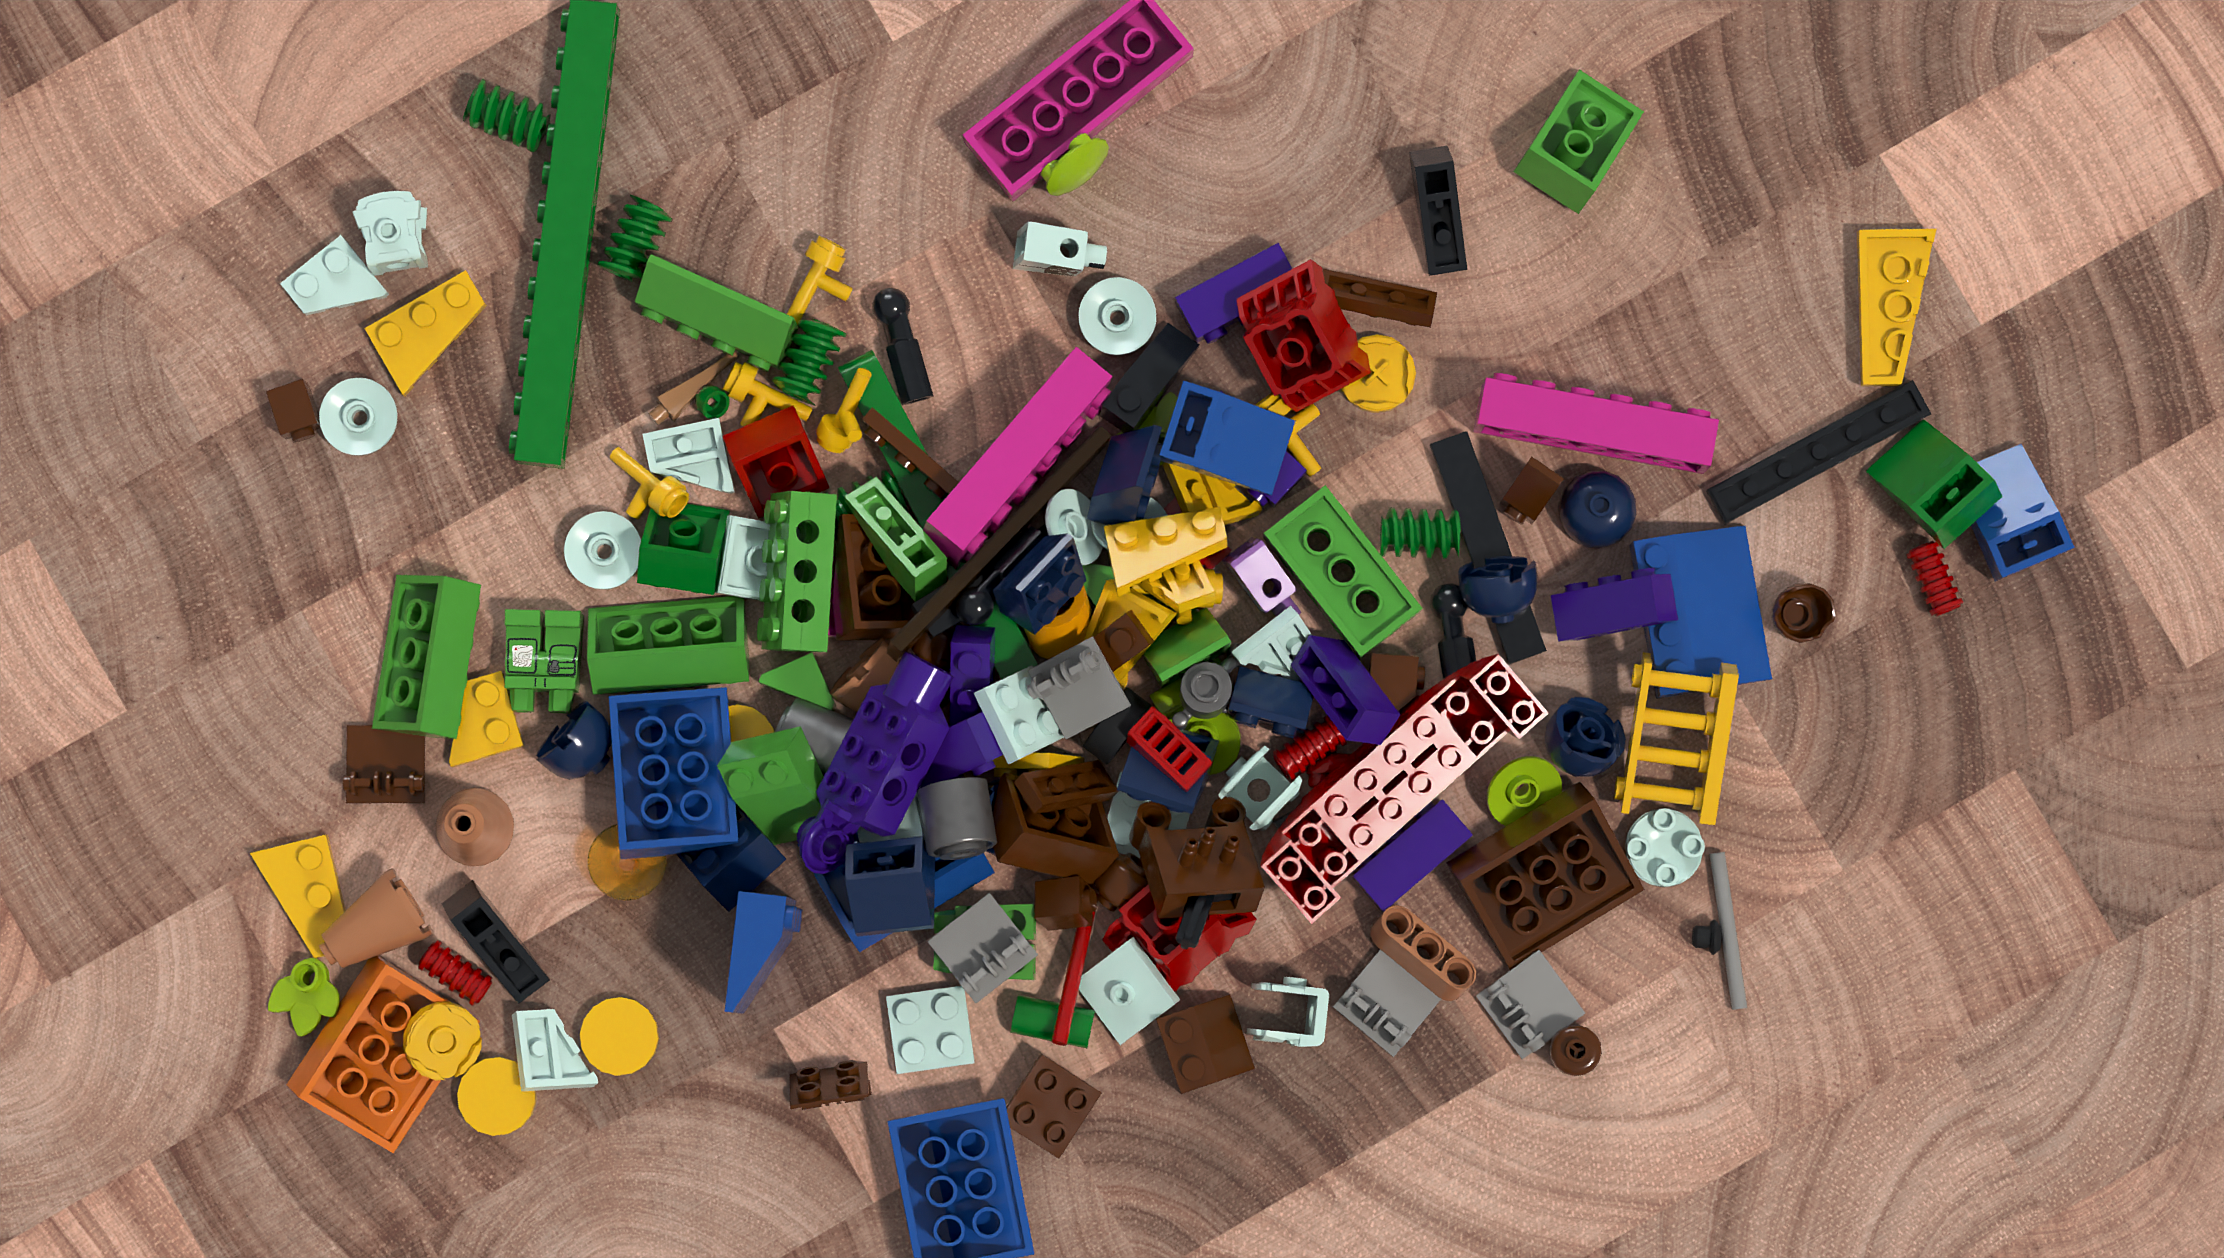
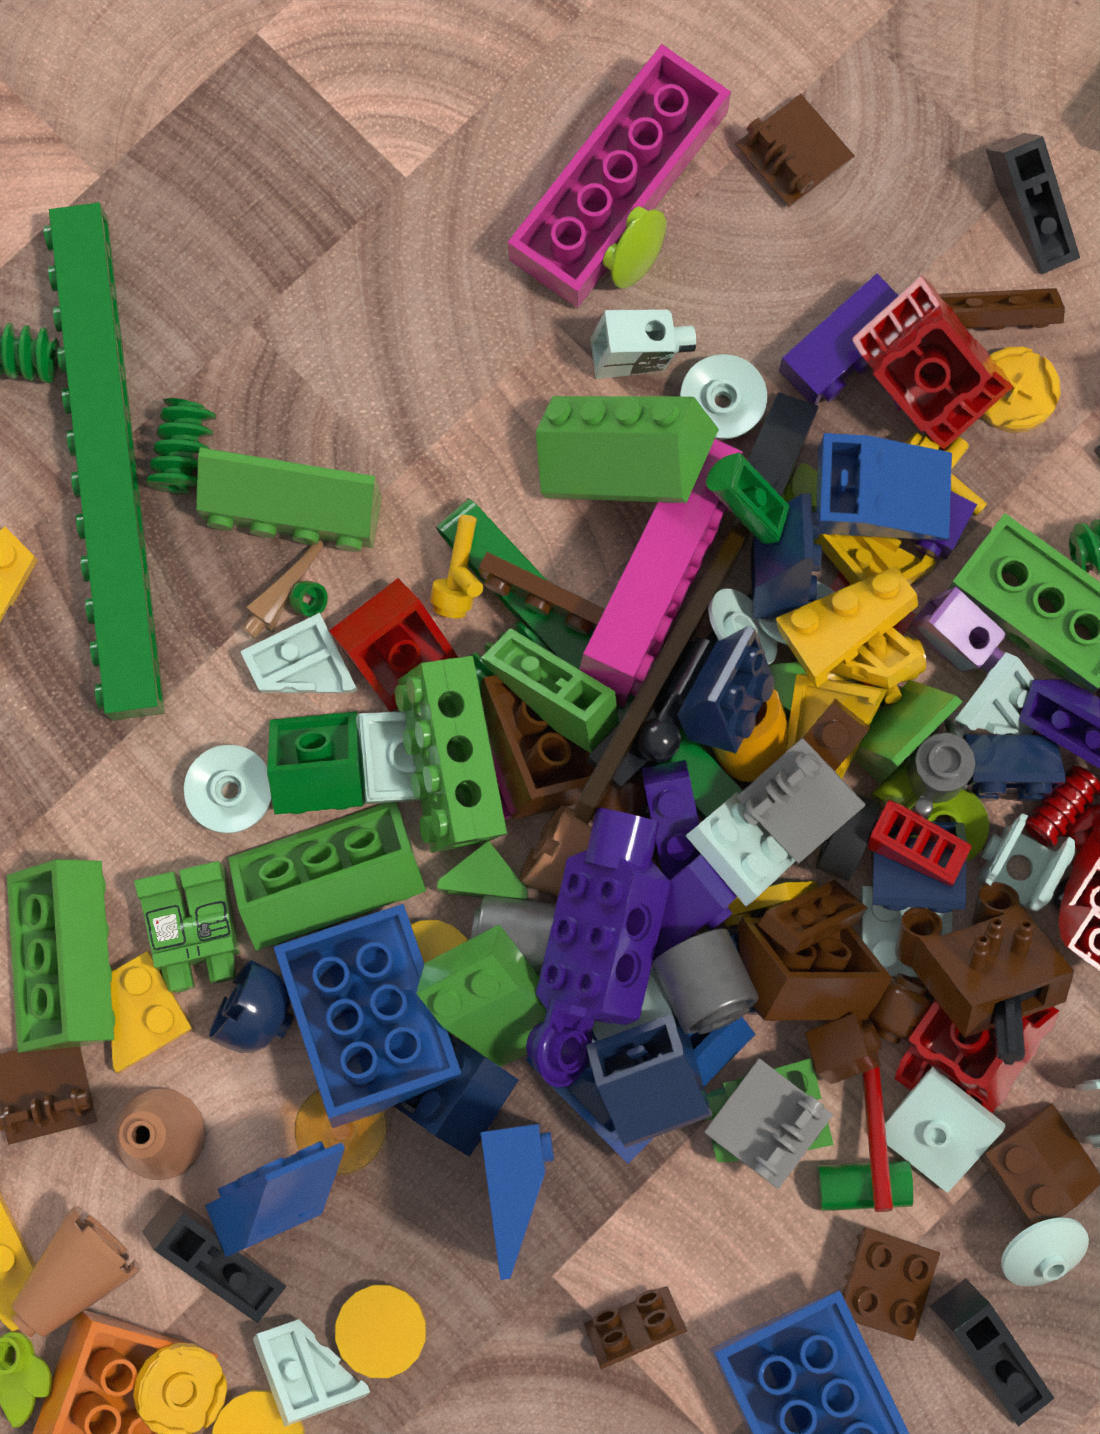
camera: 15 degrees left, 5 degrees down
red piece [418,940,493,1006] -> none
yellow piece [610,447,689,519] -> none
yellow piece [722,362,813,427] -> none
green piece [772,319,847,406] -> none
yellow piece [787,235,853,325] -> none
black piece [872,288,934,405] -> none
light aqua plate [886,986,975,1074] -> none
none -> blue slope [205,1141,345,1257]
none -> bright green slope [536,396,719,503]
none -> green brick [706,452,790,544]
none -> reddish brown hinge [735,93,855,208]
none -> black slope [930,1278,1054,1427]
none -> light aqua dish [1001,1218,1089,1286]

